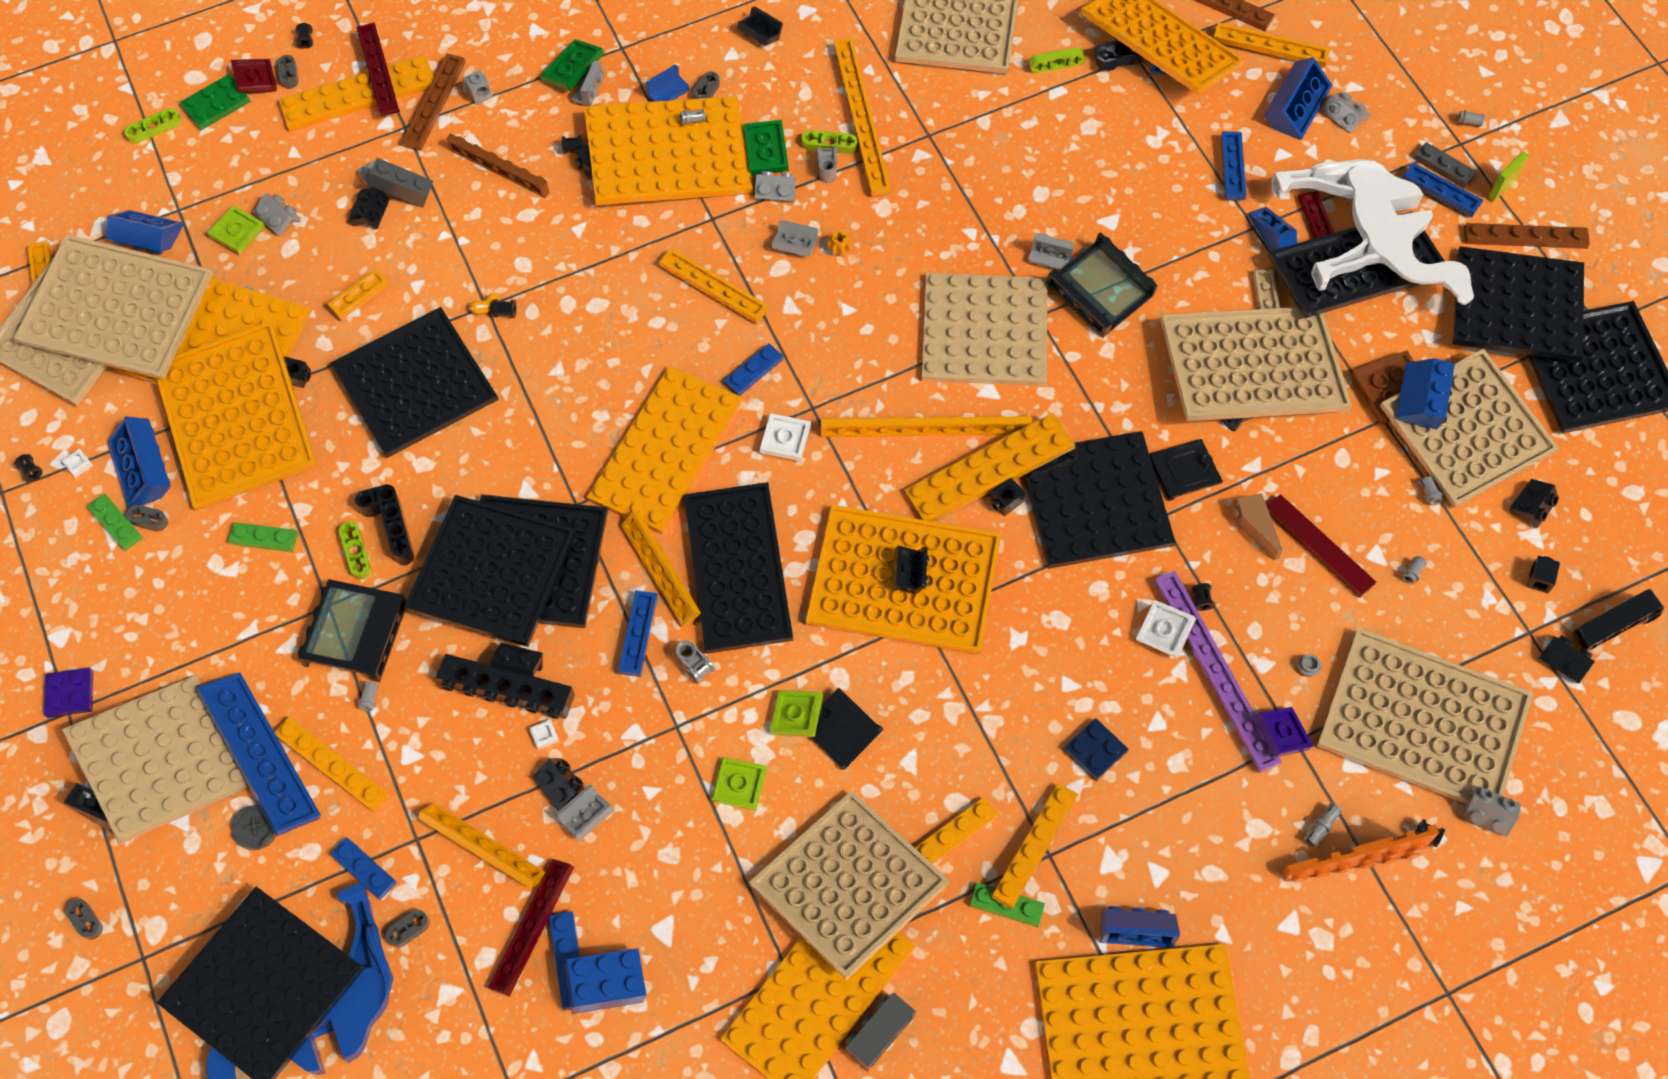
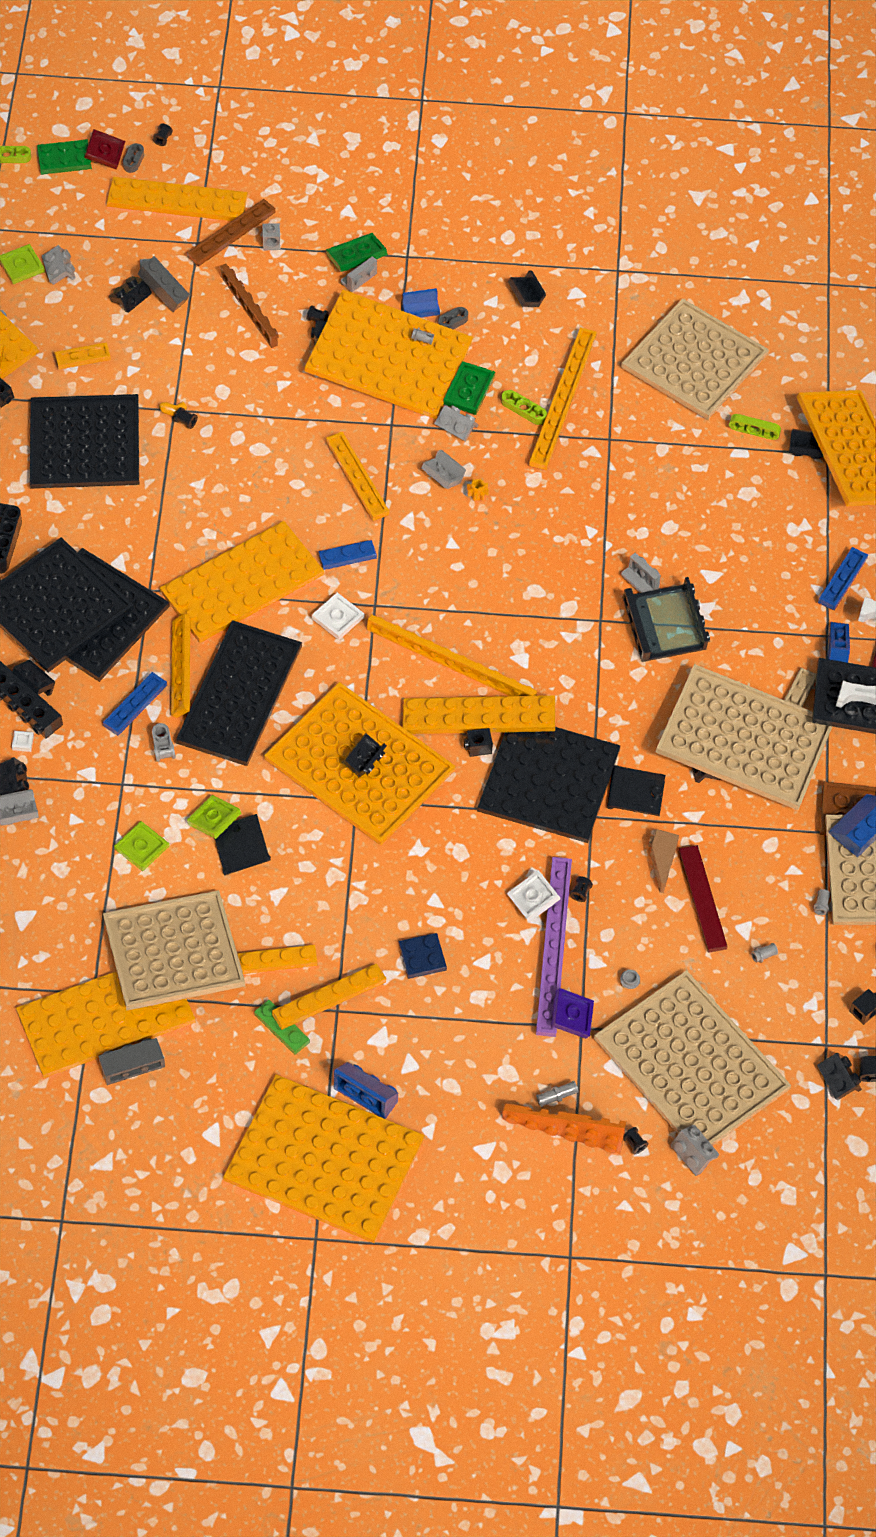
camera: 25 degrees right, 5 degrees down
dark red tile [356,22,400,117] -> none
light grey piece [817,146,837,183] -> none
tan plate [922,273,1047,386] -> none

